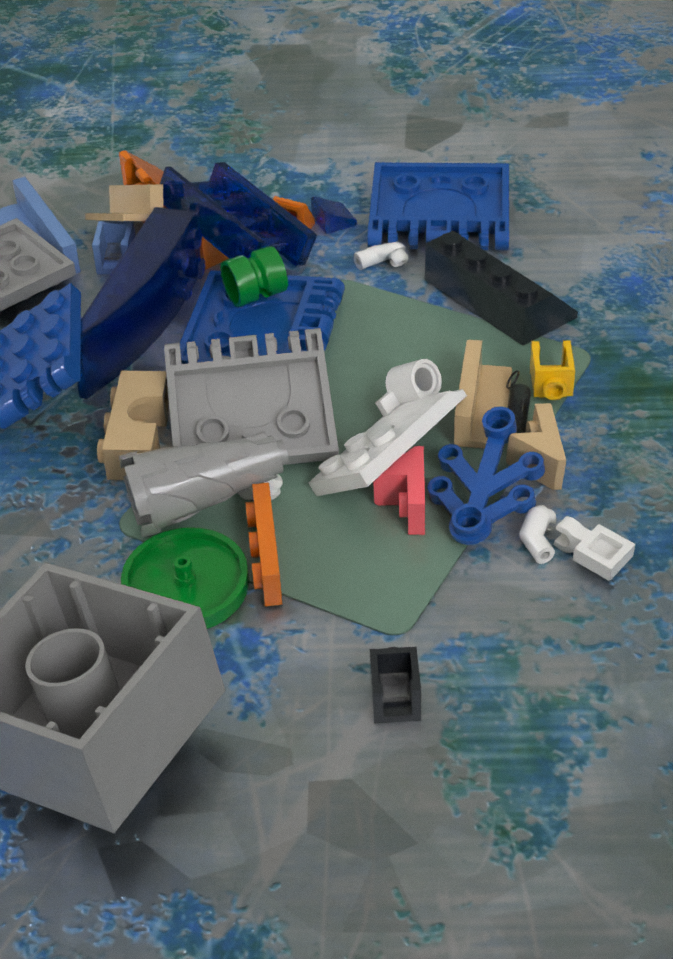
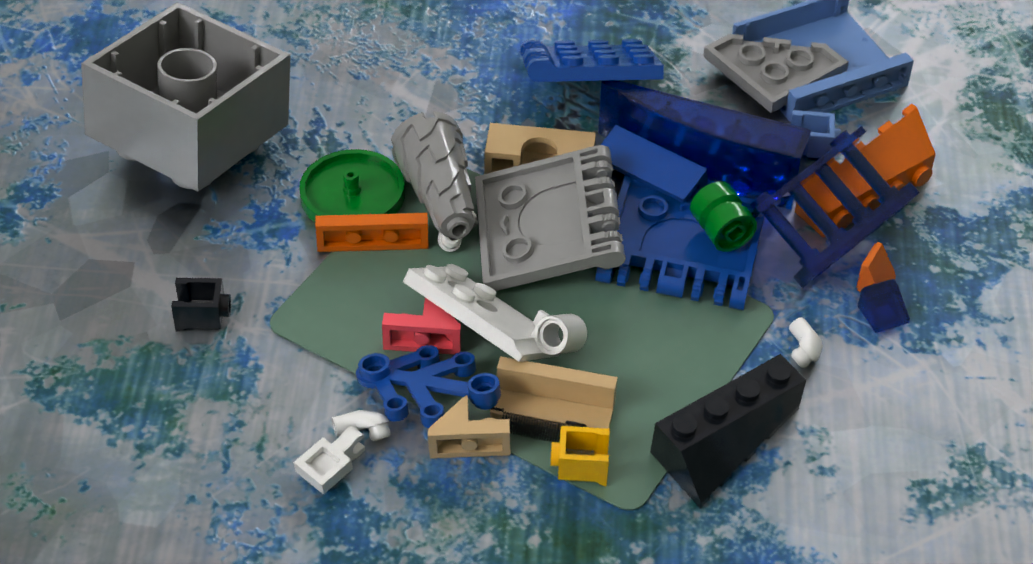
camera: 90 degrees right, 5 degrees up
tan panel [85,184,164,221] -> none
blue hinge [368,162,509,251] -> none
none -> blue panel [601,125,708,203]

